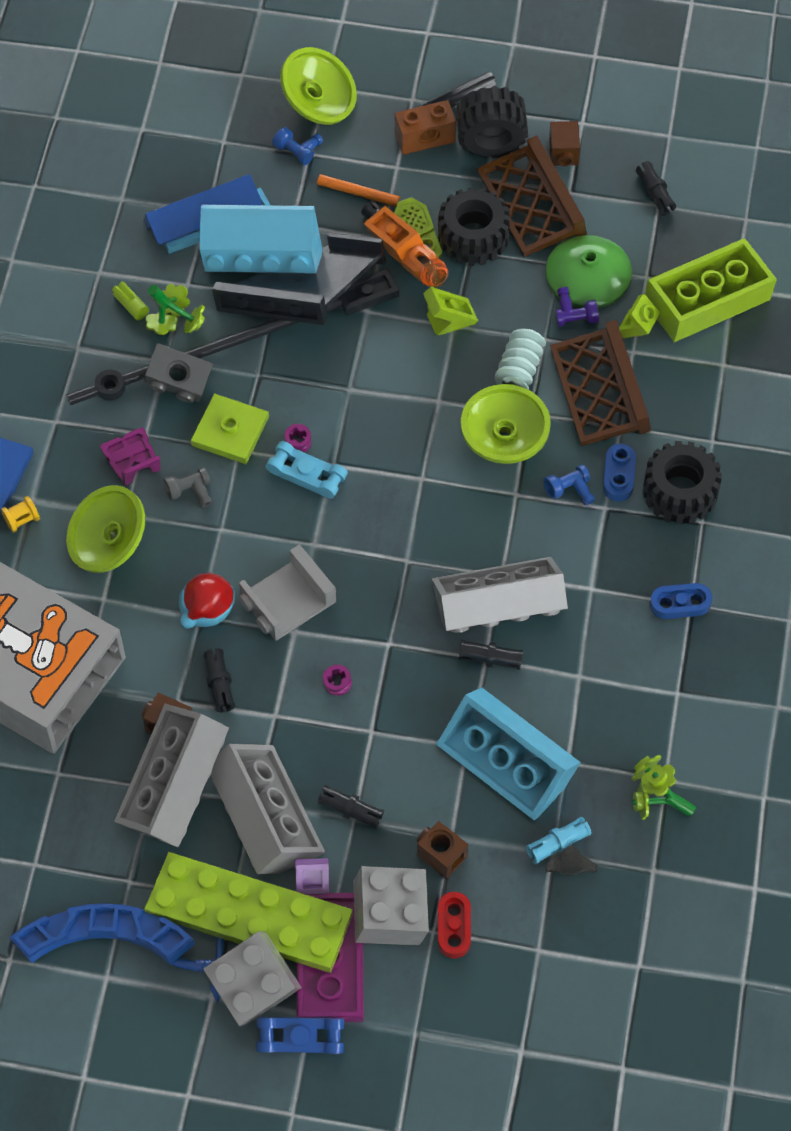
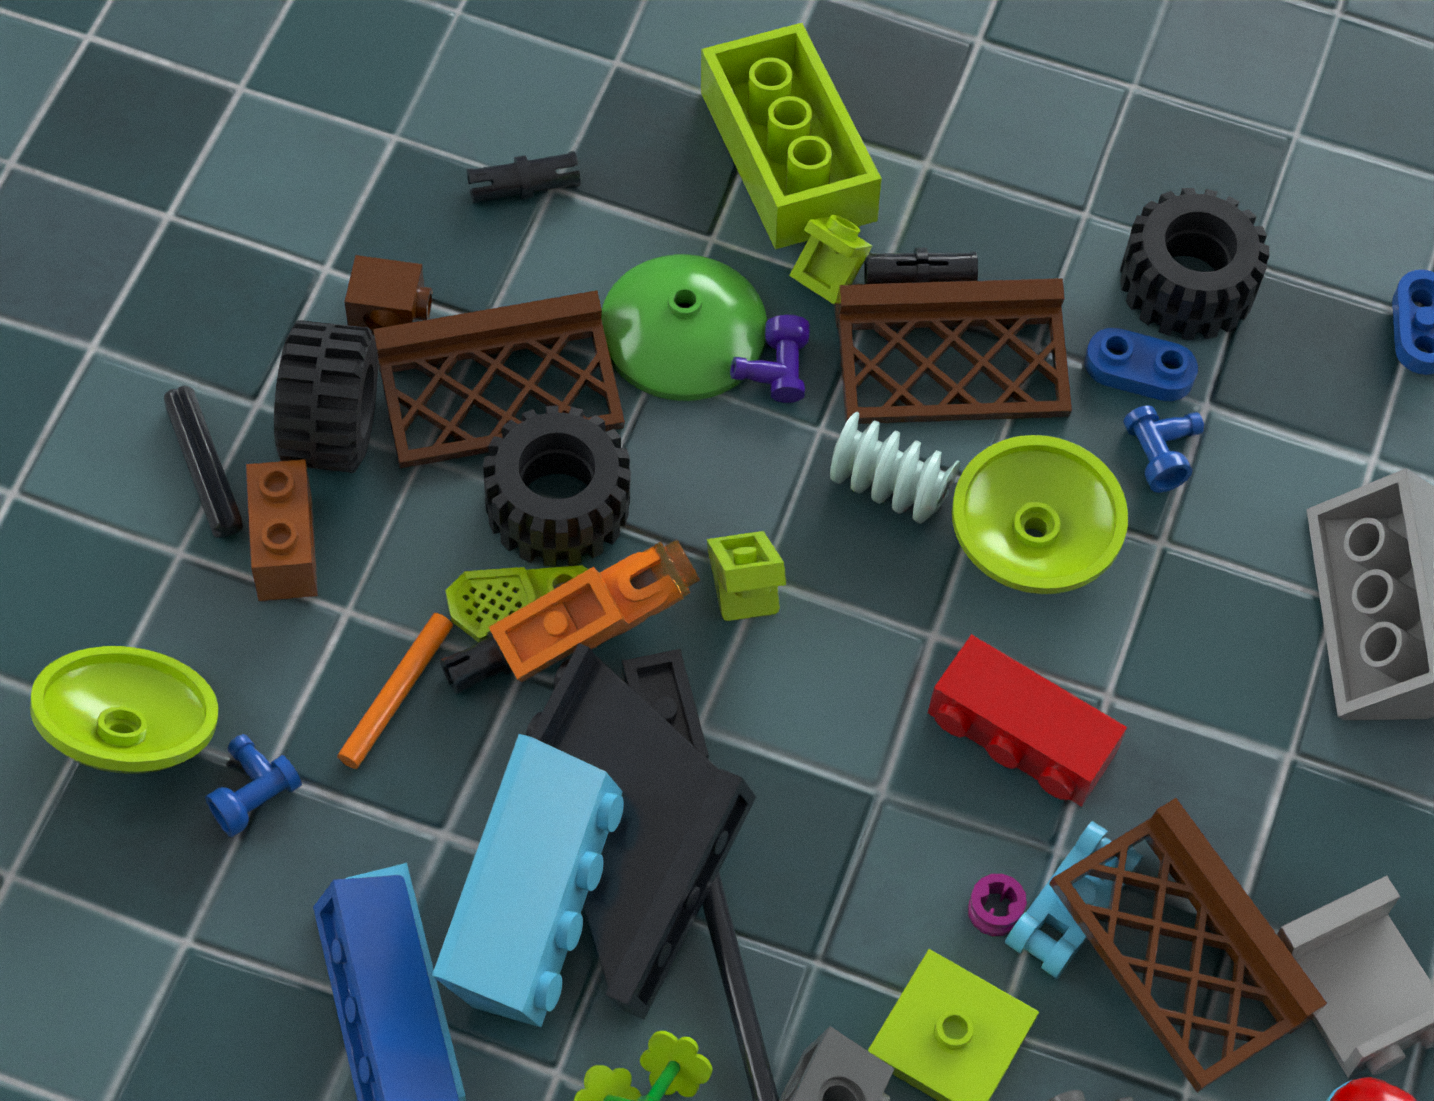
camera: 85 degrees left, 0 degrees up
none -> black pin [864,247,978,284]
none -> red brick [928,634,1127,807]
none -> reddish brown fence [1049,798,1327,1093]

